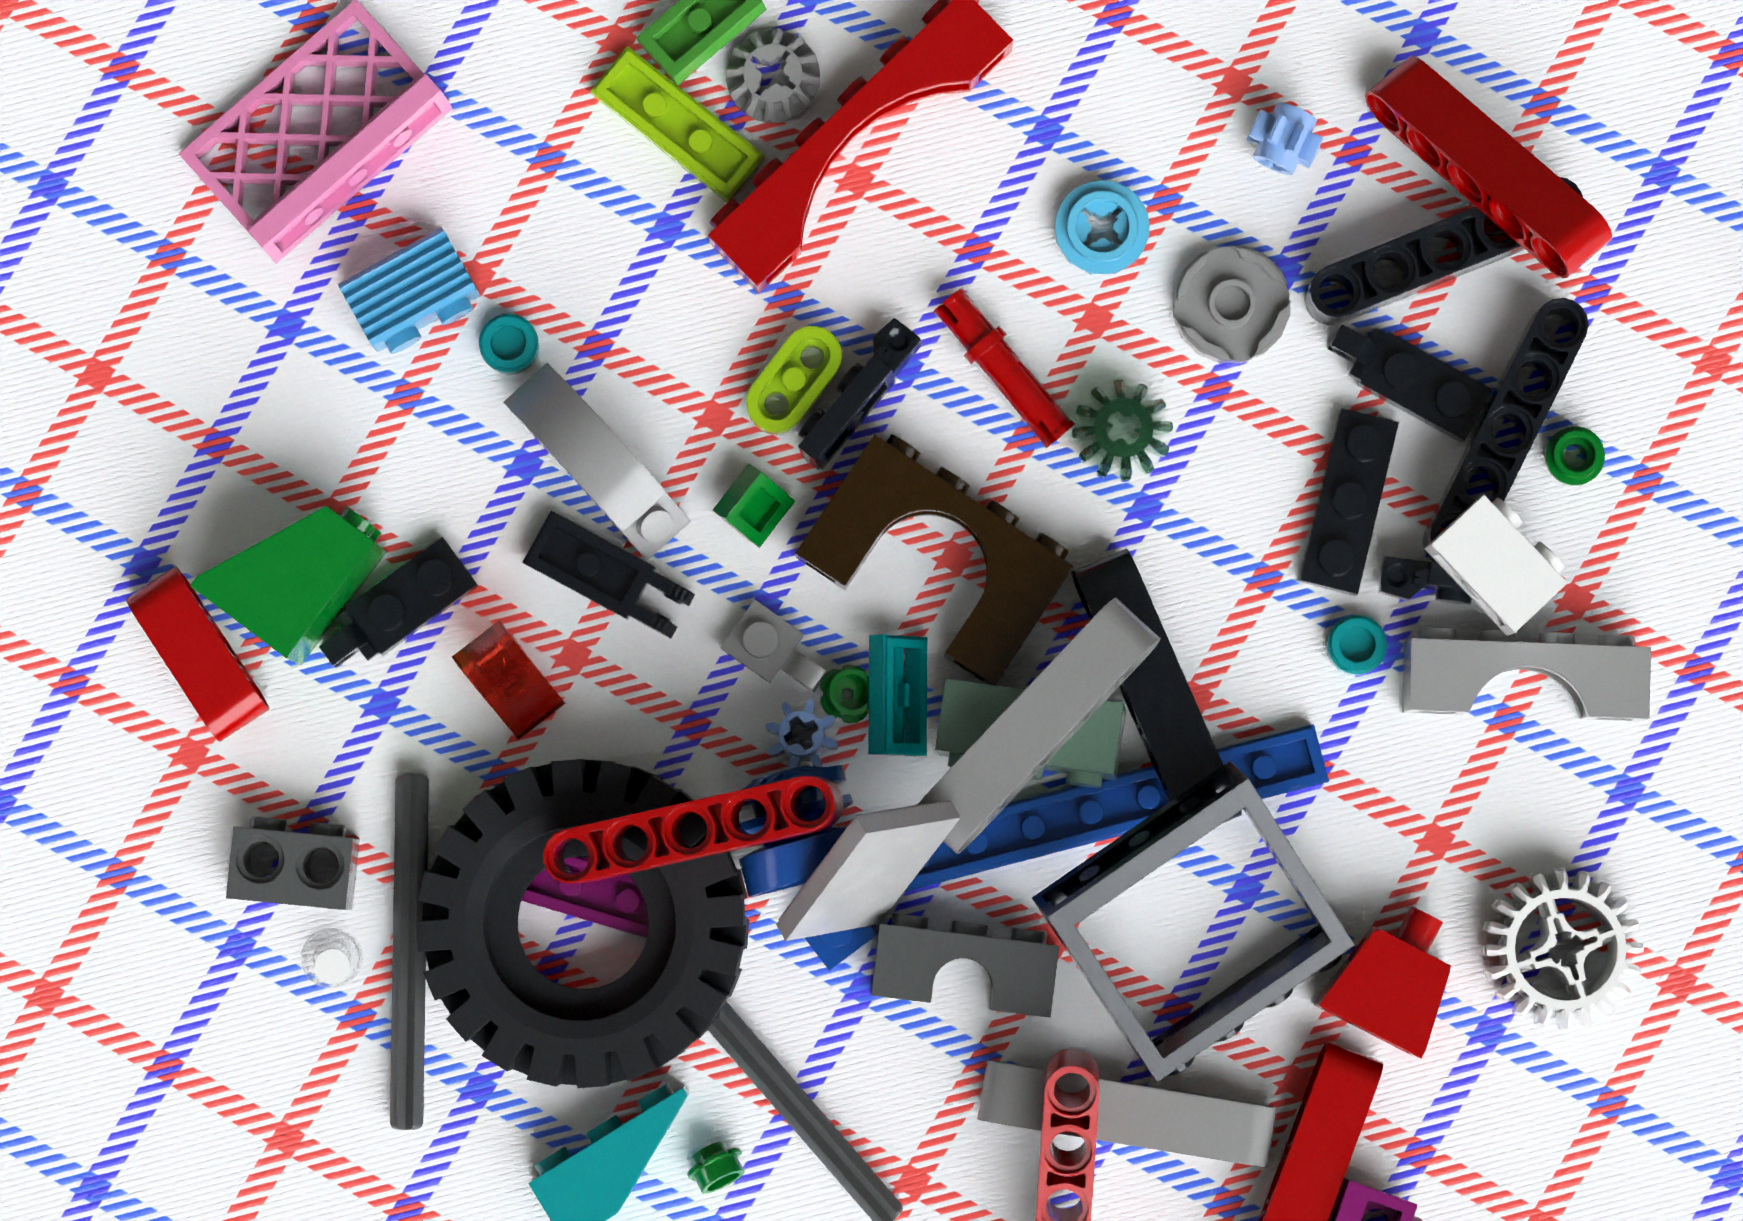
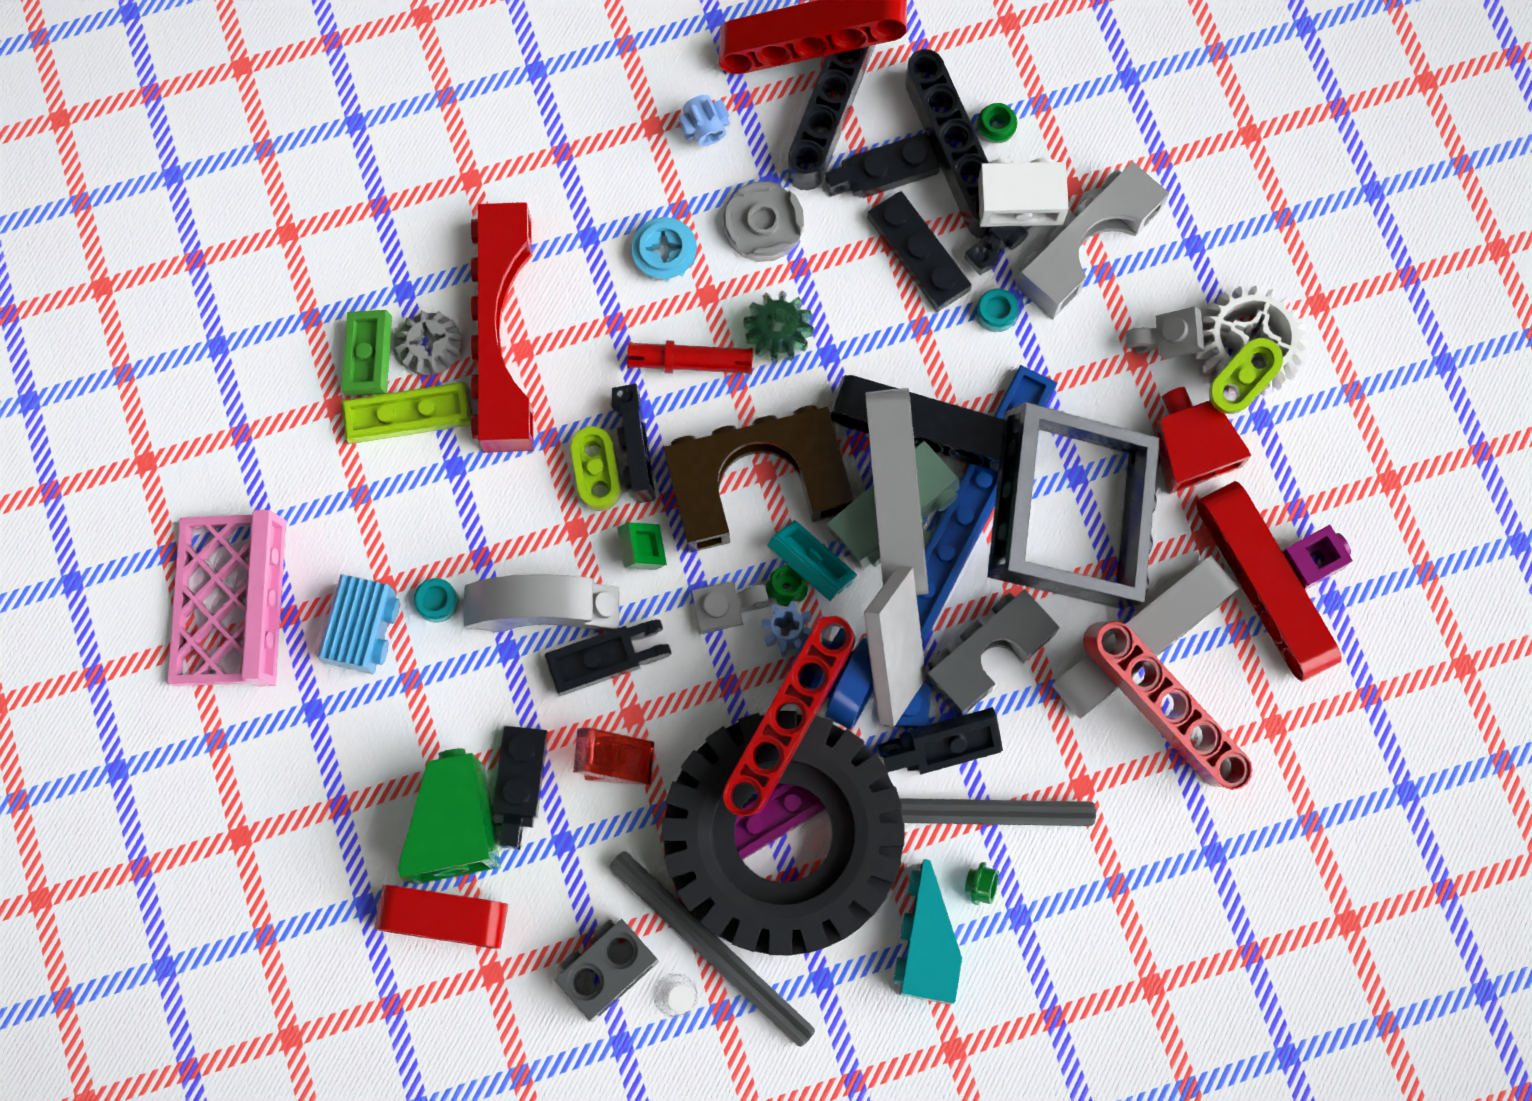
camera: 45 degrees left, 10 degrees down
none -> black hinge [878,707,1003,775]
none -> light grey plate [1126,306,1205,359]
none -> lime plate [1209,338,1283,414]

